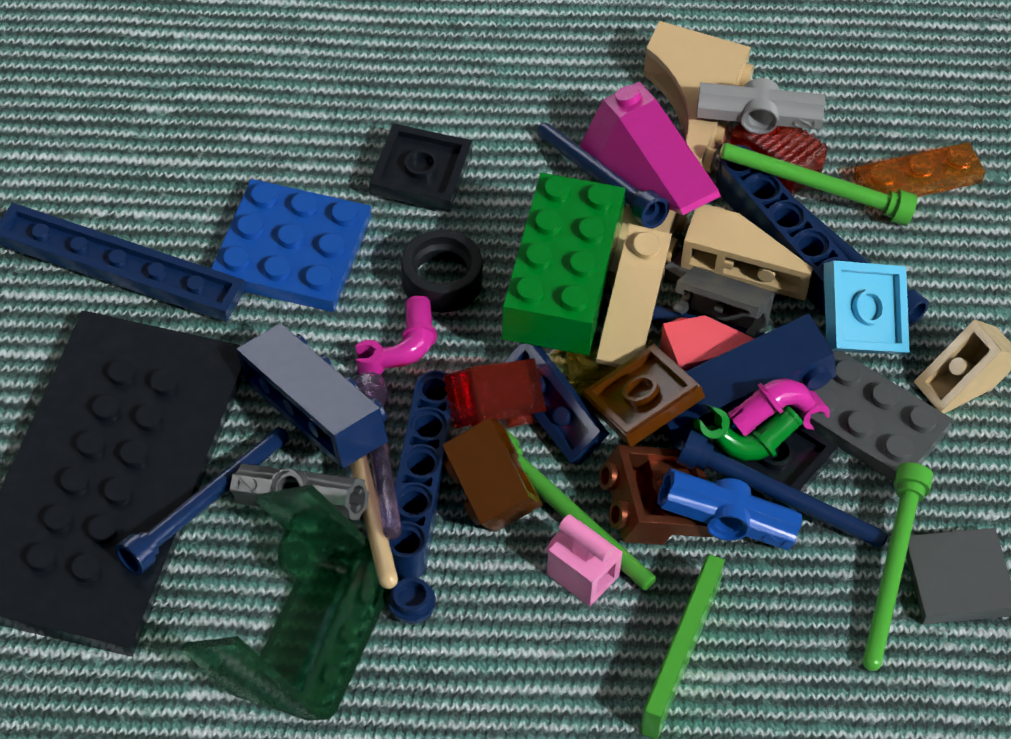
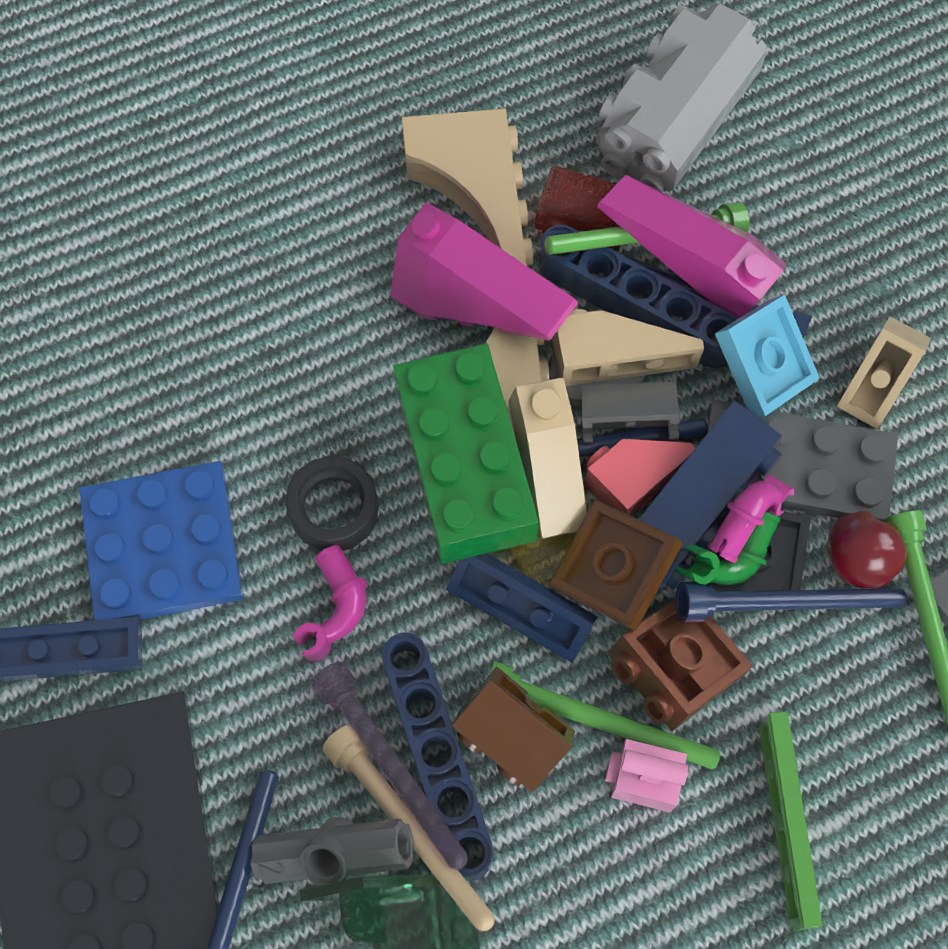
camera: 25 degrees left, 15 degrees up
brick [236,323,388,469] -> none
black plate [369,123,473,212] -> none
dark blue plate [388,577,436,624] -> none
clear red brick [443,358,546,429] -> none
dark blue piece [537,122,669,229] -> none
blue piece [657,468,802,550] -> none
light grey piece [696,78,825,134] -> none
clear orange plate [853,142,986,208] -> none
none -> light grey brick [595,3,768,192]
none -> dark pink wedge [597,175,787,319]
none -> dark red hair [826,511,907,588]

